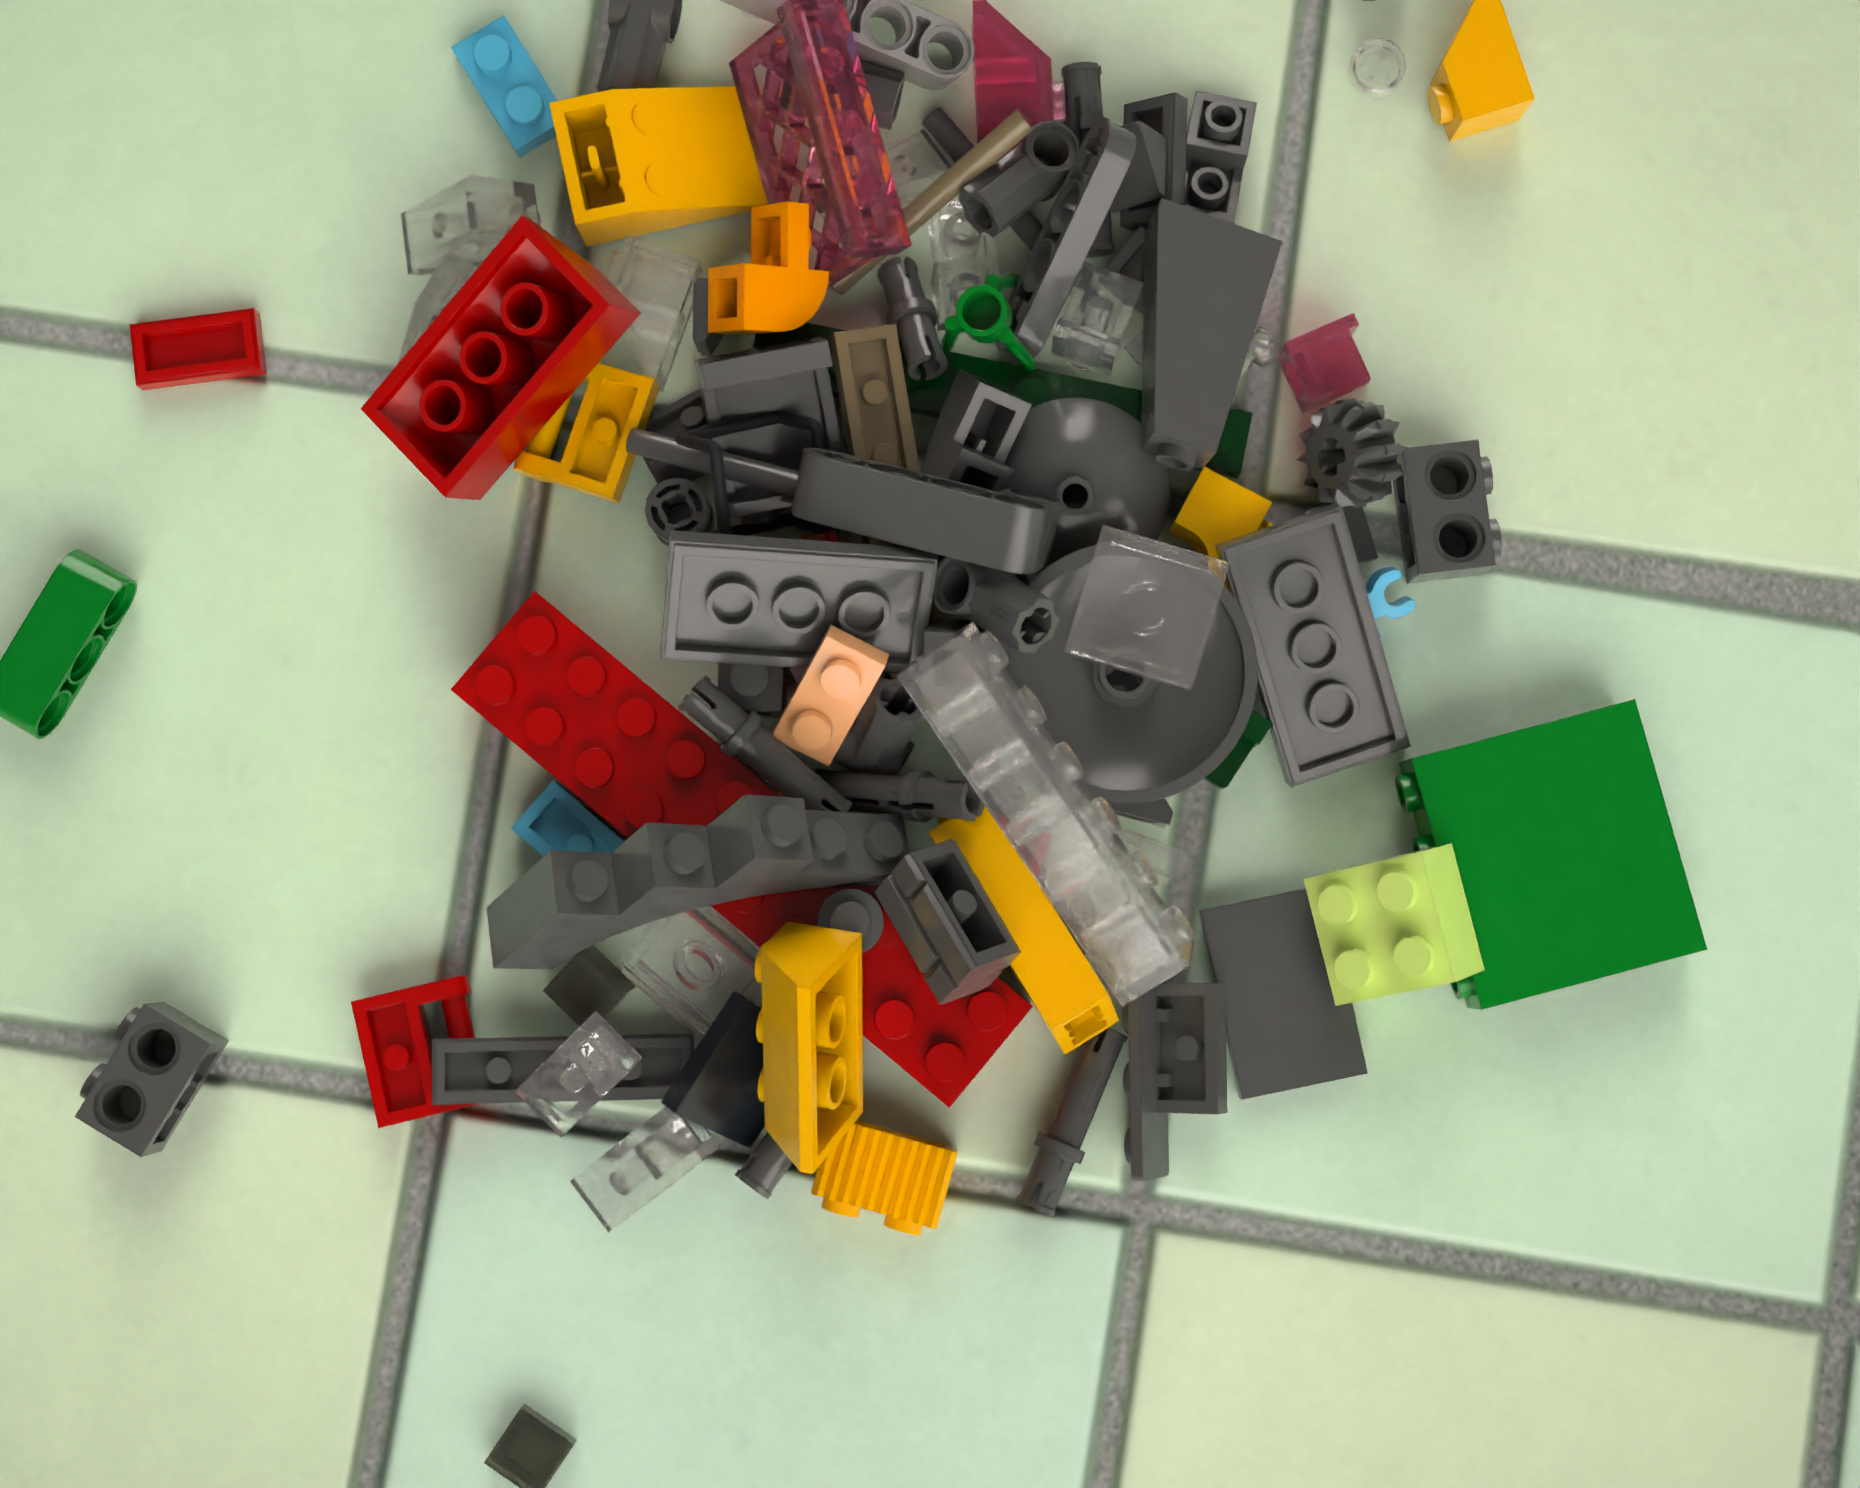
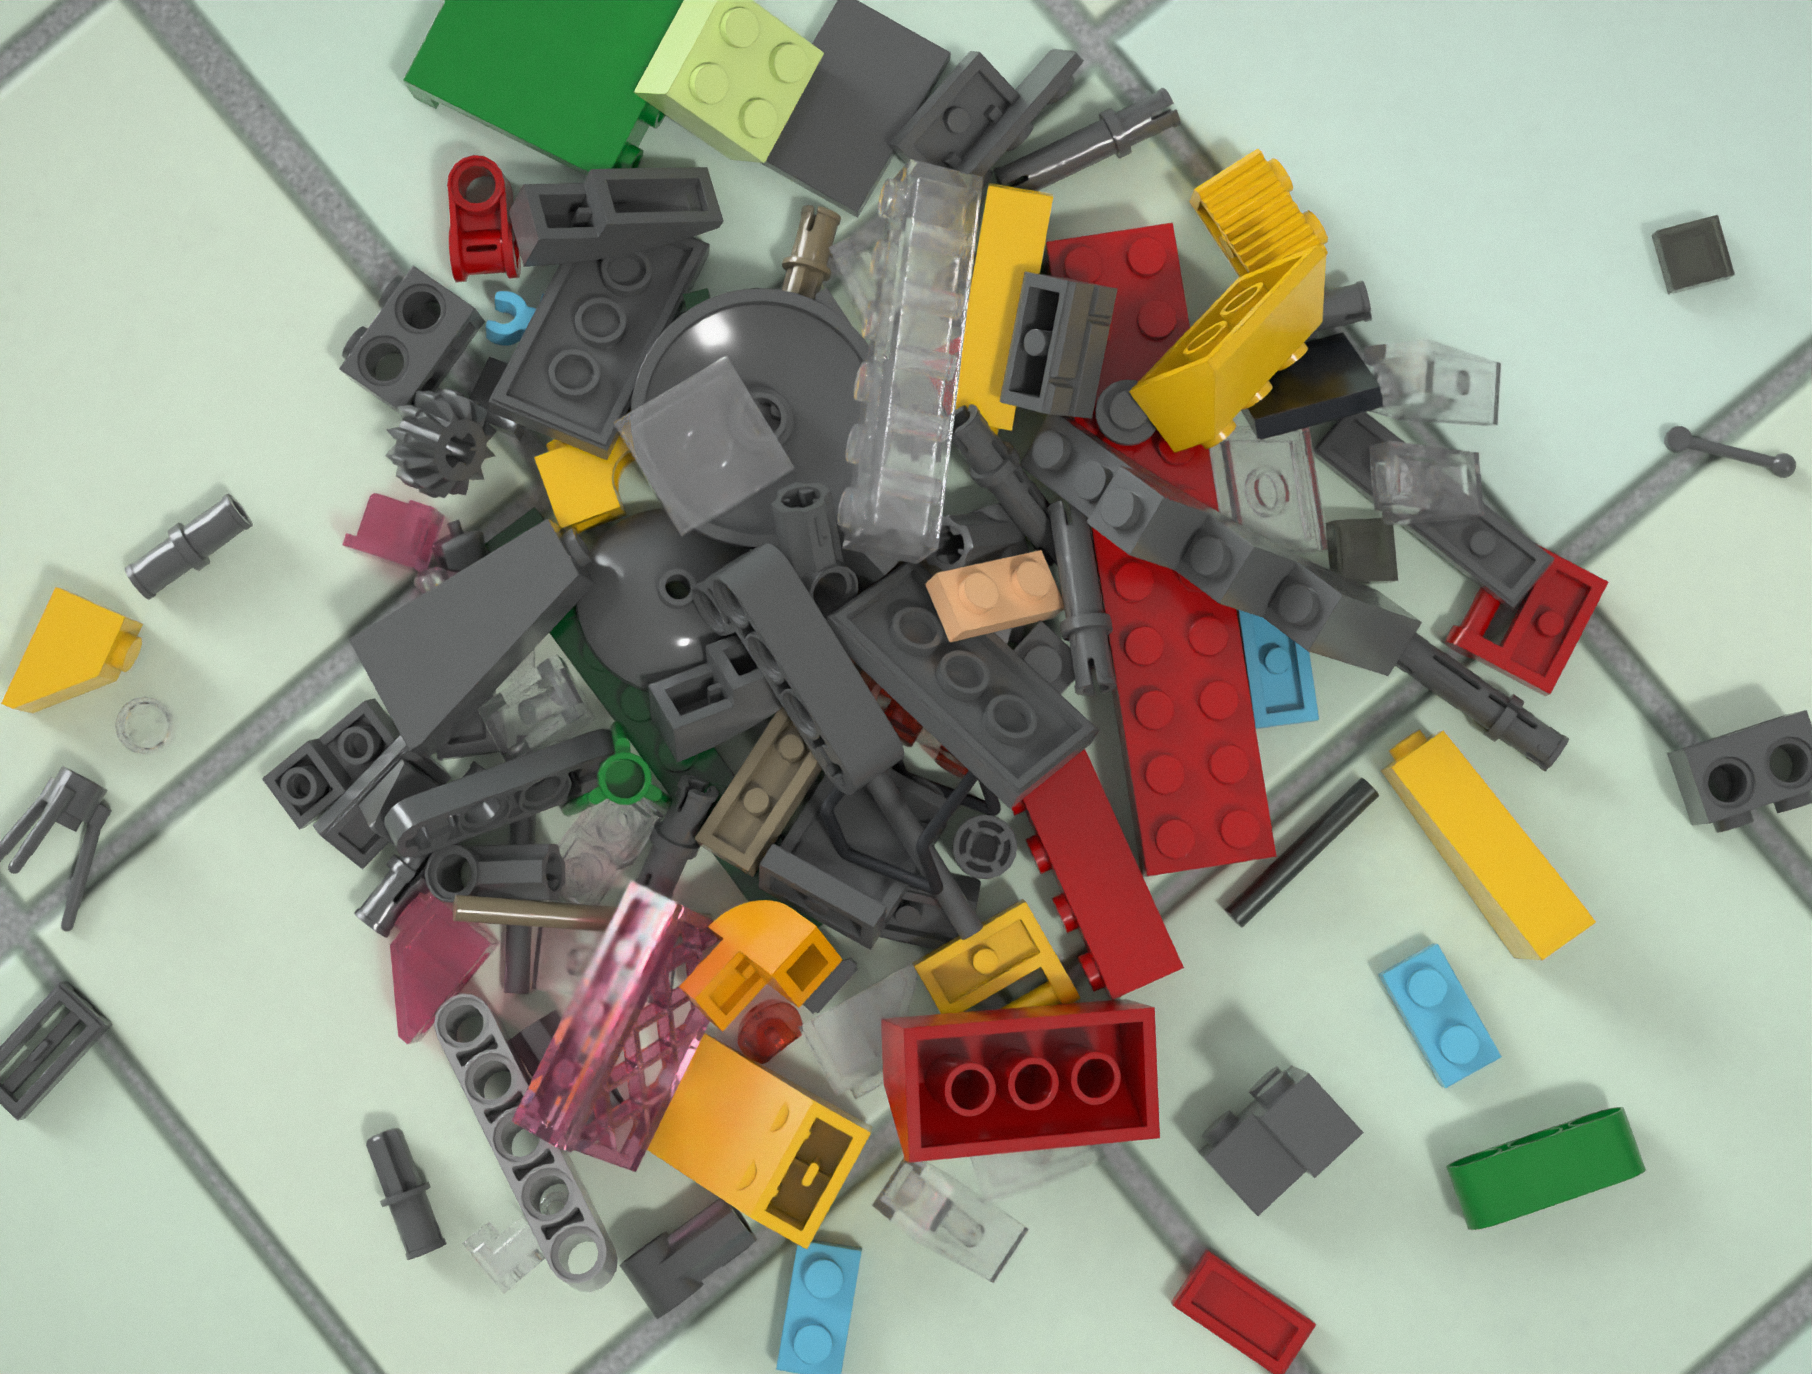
camera: 135 degrees left, 0 degrees up
none -> dark grey pin [125,493,253,600]
none -> dark grey piece [432,520,486,572]
none -> red piece [447,155,521,283]
none -> dark grey slope [509,167,724,267]
none -> clear red piece [737,999,804,1064]
none -> dark tan axle [782,205,841,300]
none -> red brick [1011,749,1184,1000]
none -> dark grey brick [1198,1065,1364,1216]
none -> pearl dark grey bar [1224,778,1379,928]
none -> medium azure plate [1378,943,1502,1088]
none -> yellow slope [1380,729,1596,961]
none -> dark grey pin [1395,633,1569,772]
none -> dark grey hinge [1664,426,1796,478]

